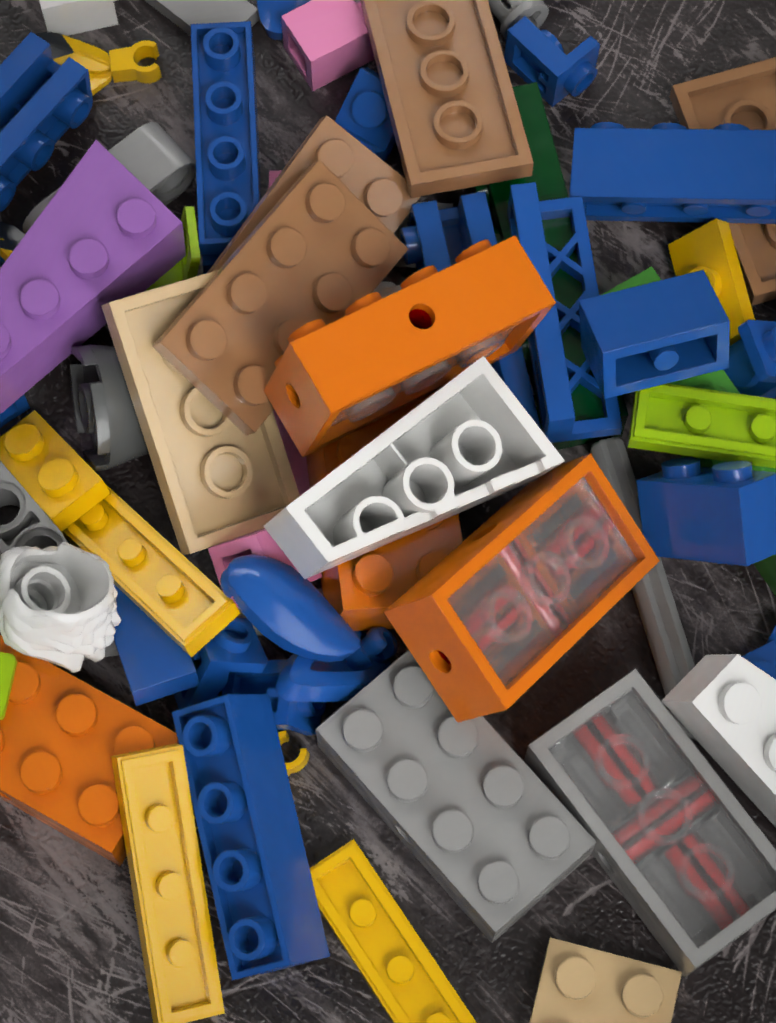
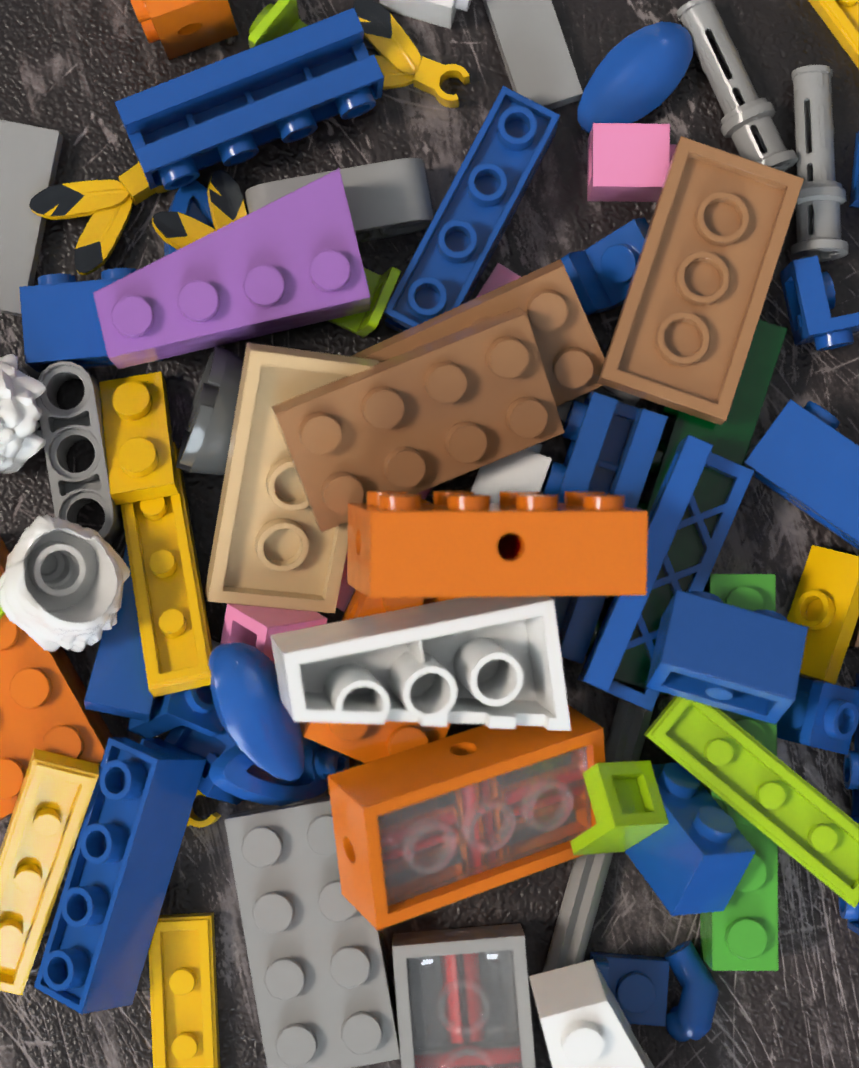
camera: 30 degrees right, 15 degrees up
none -> lime panel [570,761,669,855]

